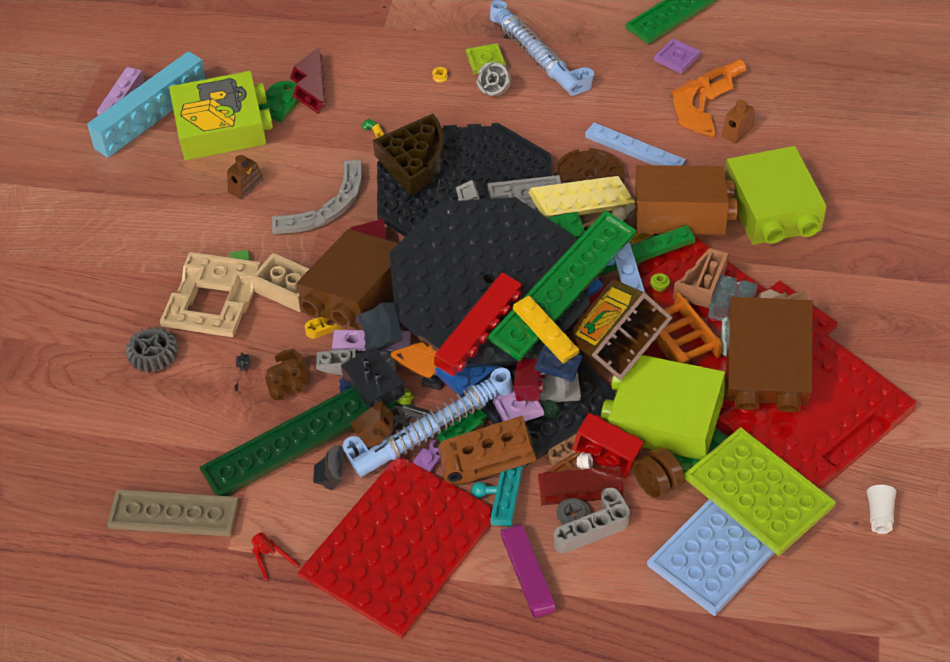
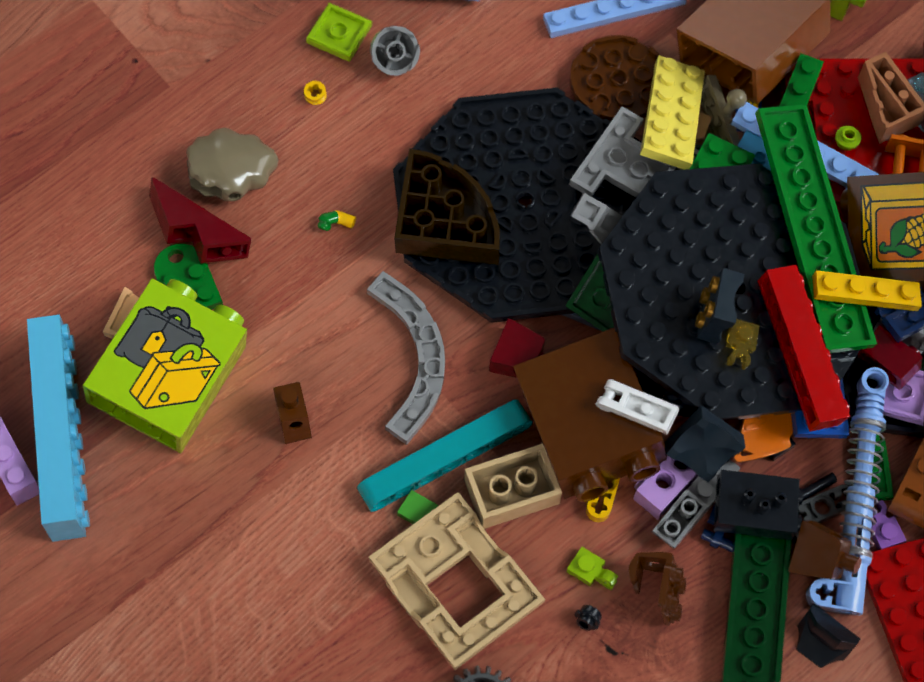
camera: 55 degrees left, 15 degrees up
none -> dark tan piece [186,128,279,201]
none -> teal beam [357,399,533,512]
none -> lime plate [567,547,618,590]
none -> white plate [596,379,679,435]
none -> black brick [695,268,745,344]
none -> clear yellow plate [726,319,760,370]

